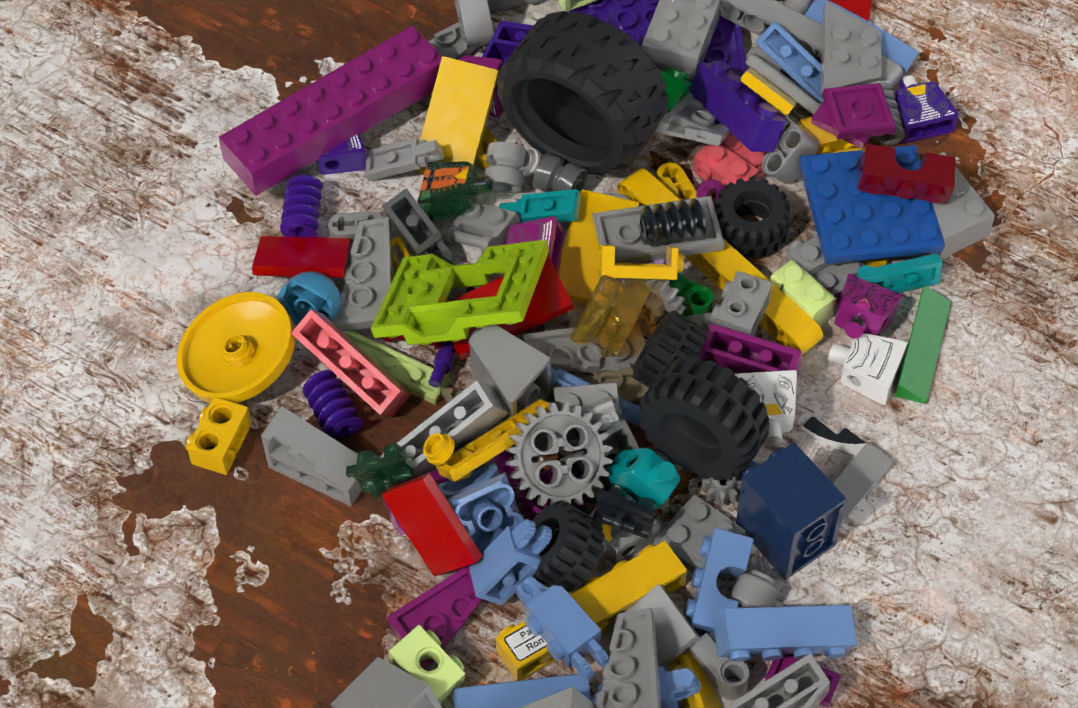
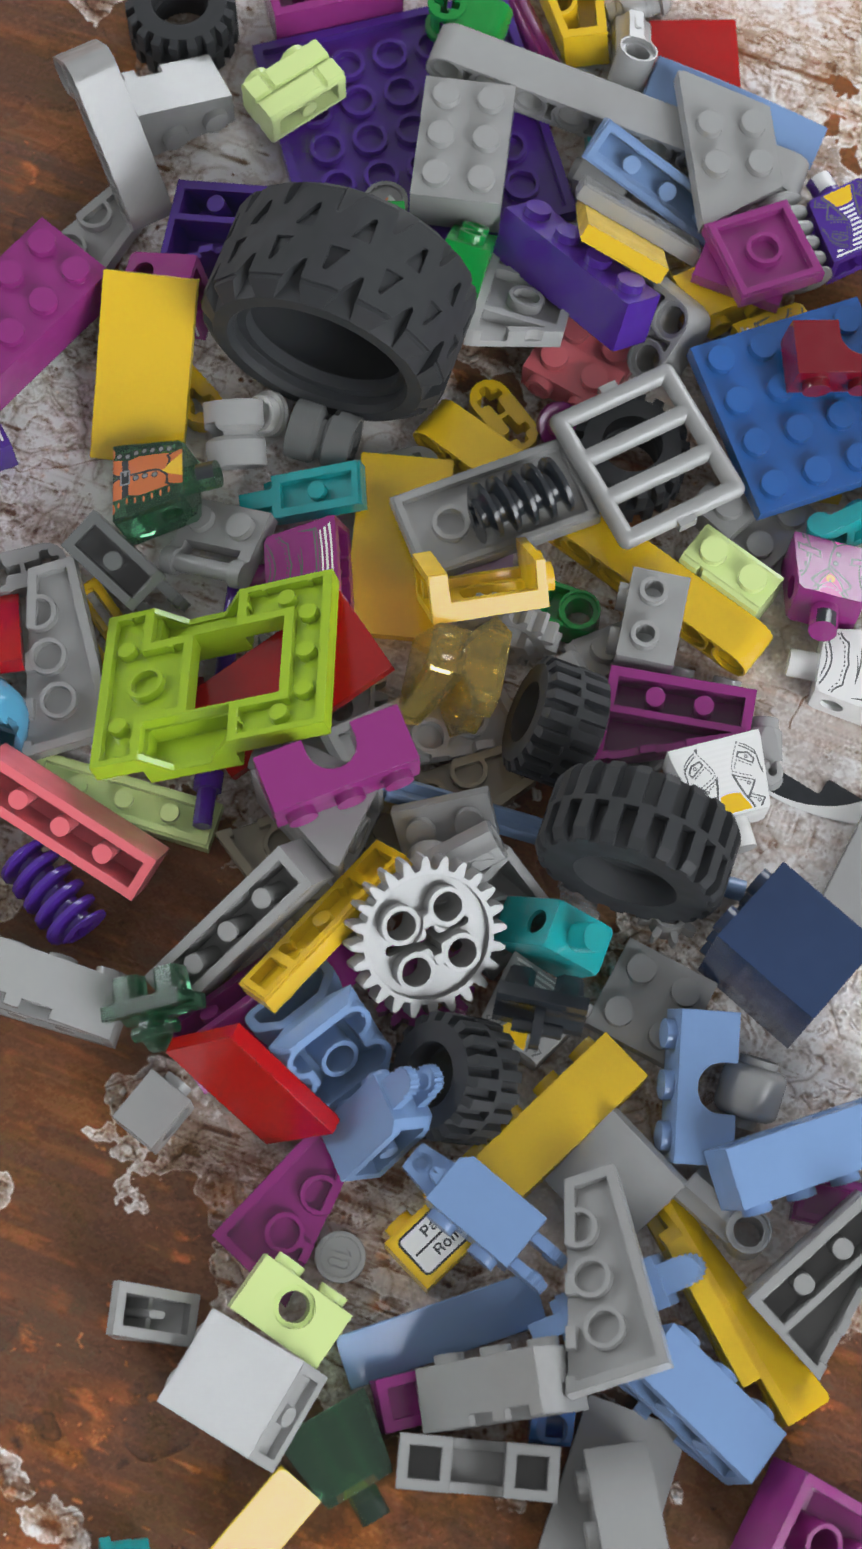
camera: 15 degrees left, 15 degrees up
light grey hinge [365,137,444,181] -> none
yellow plate [423,433,455,466] -> none
none -> light grey slope [106,1280,200,1347]
none -> light grey brick [112,1069,195,1155]
none -> magenta arch [253,704,420,828]
none -> light grey piece [315,1231,366,1284]
none -> light grey bar [550,364,745,550]
none -> light grey arm [750,716,783,791]

